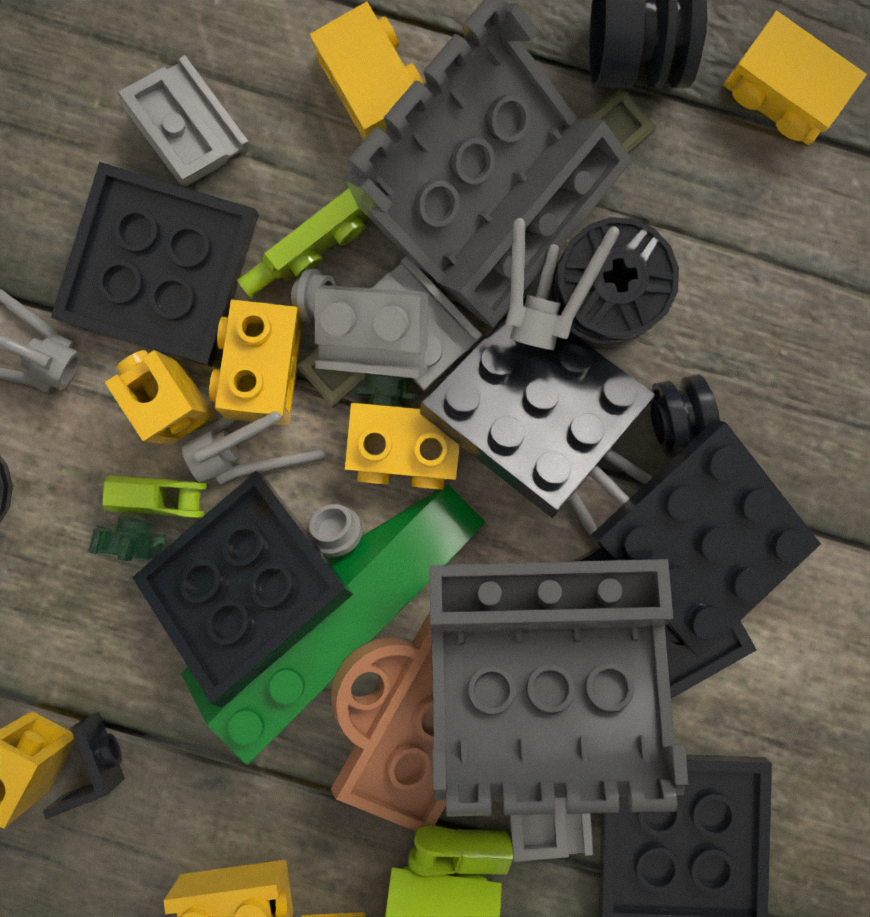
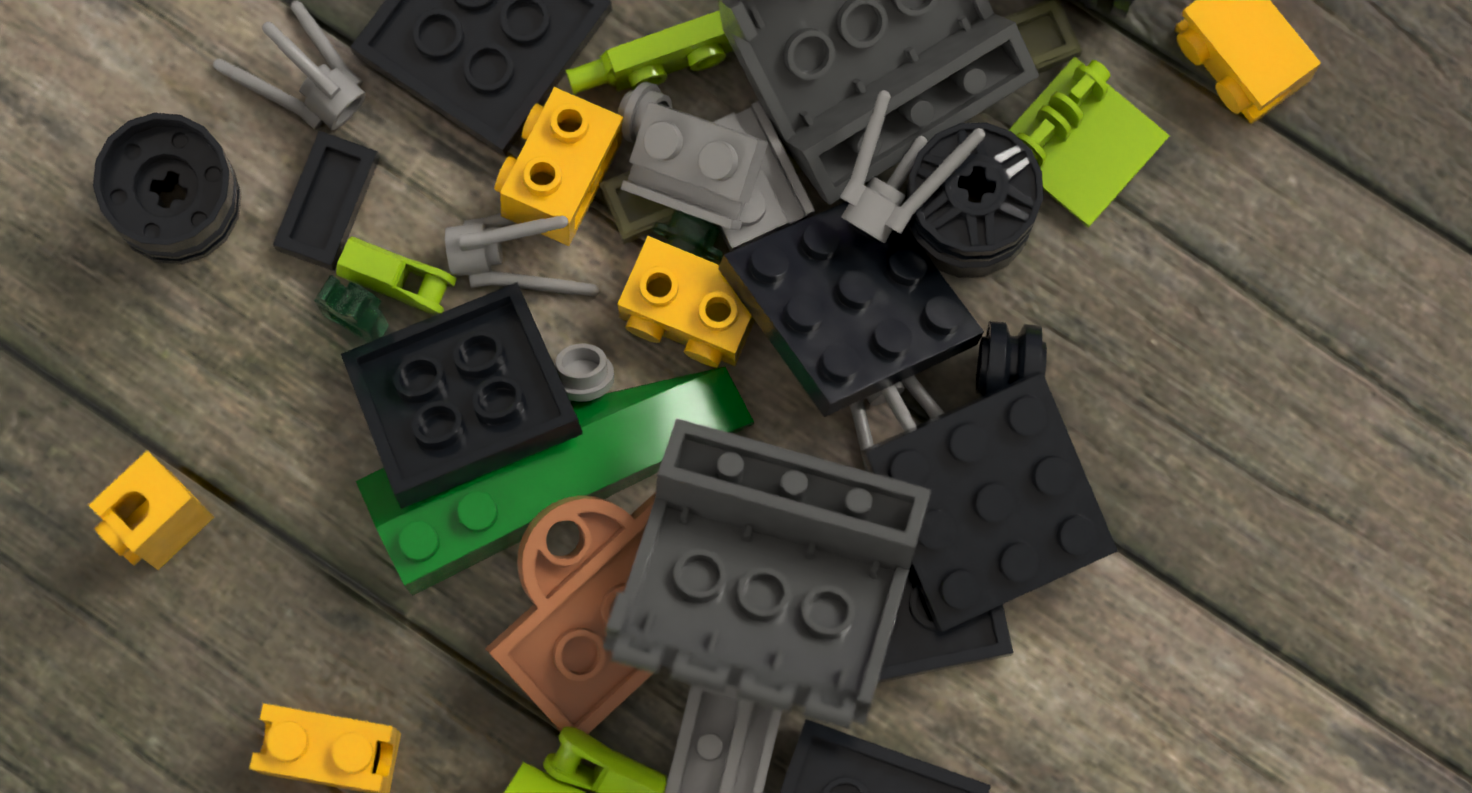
camera: 20 degrees right, 10 degrees down
black bracket [43,712,125,819] -> none
yellow brick [105,350,217,445] -> none
none -> black tile [273,130,380,271]
none -> lime hinge [1009,56,1170,228]

